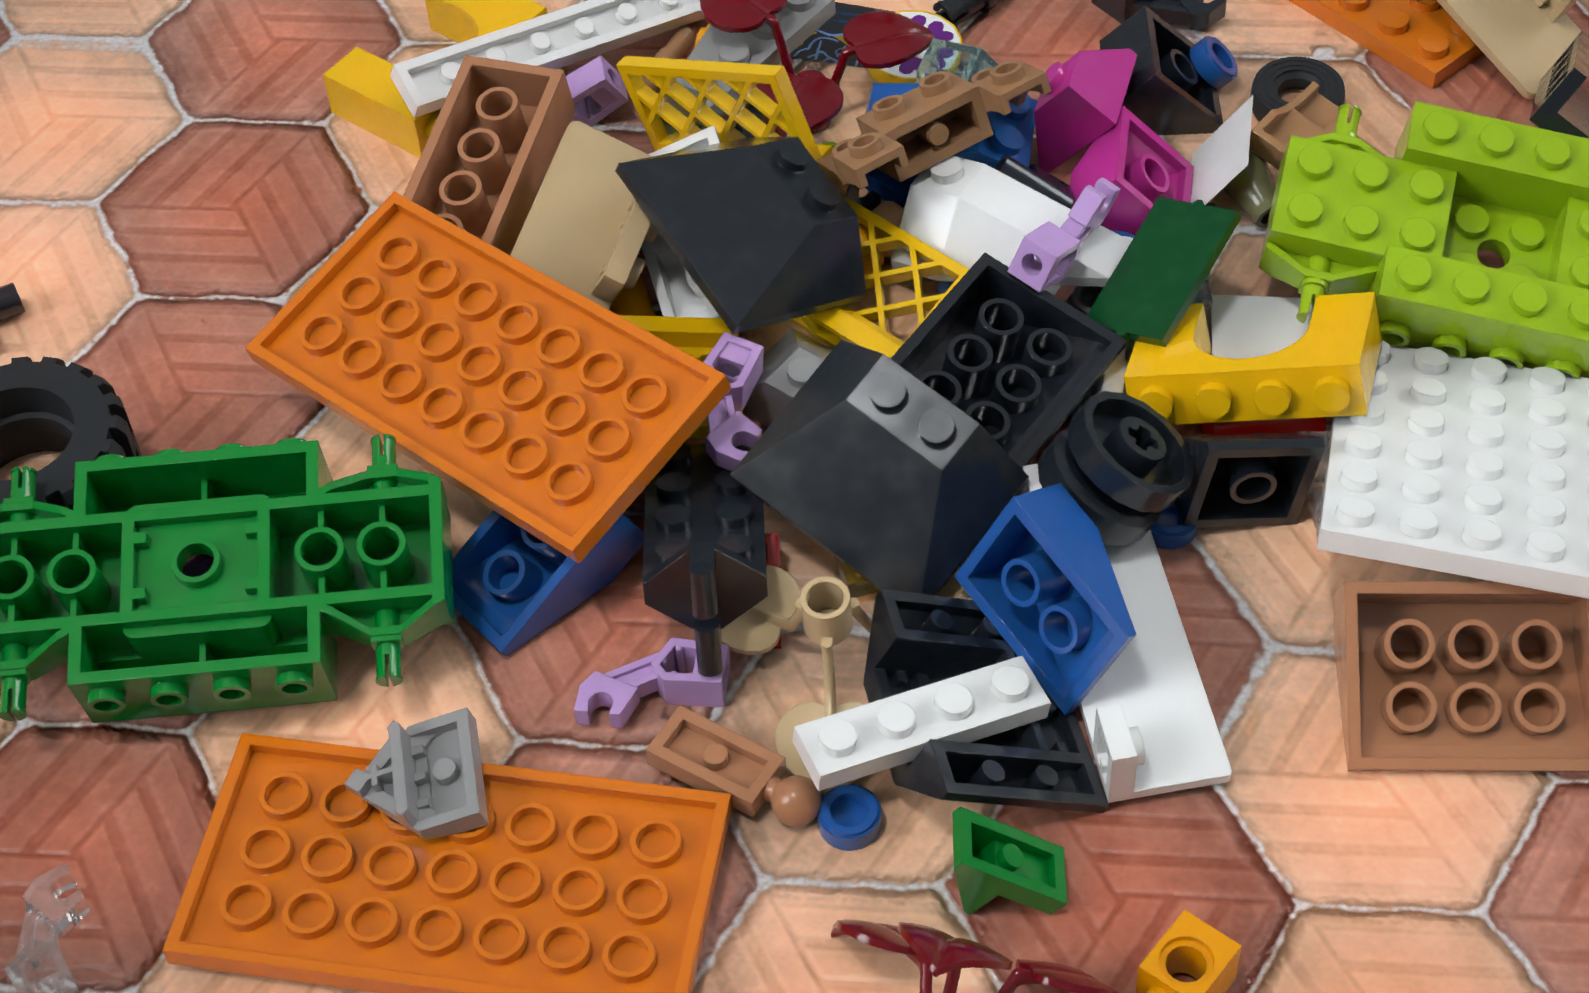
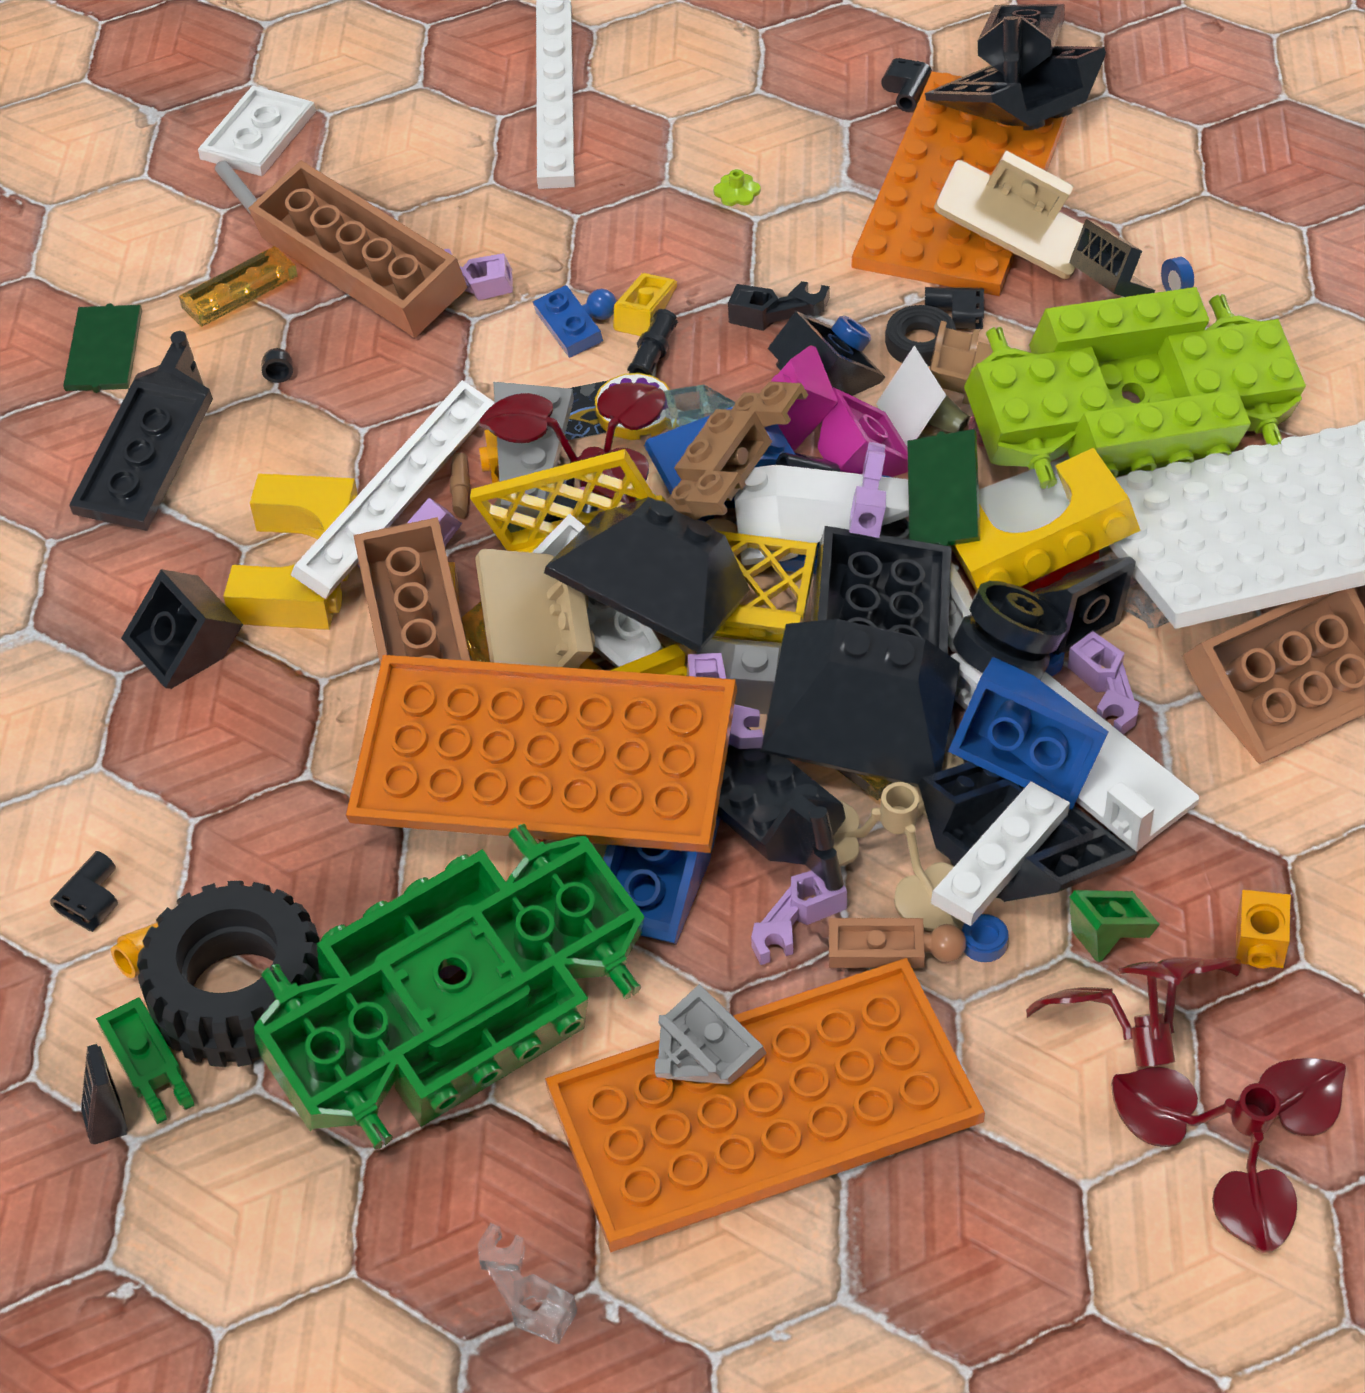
camera: 30 degrees left, 0 degrees up
none -> black slope [121,569,243,689]
none -> black piece [925,287,984,329]
none -> lavender piece [1068,631,1140,735]

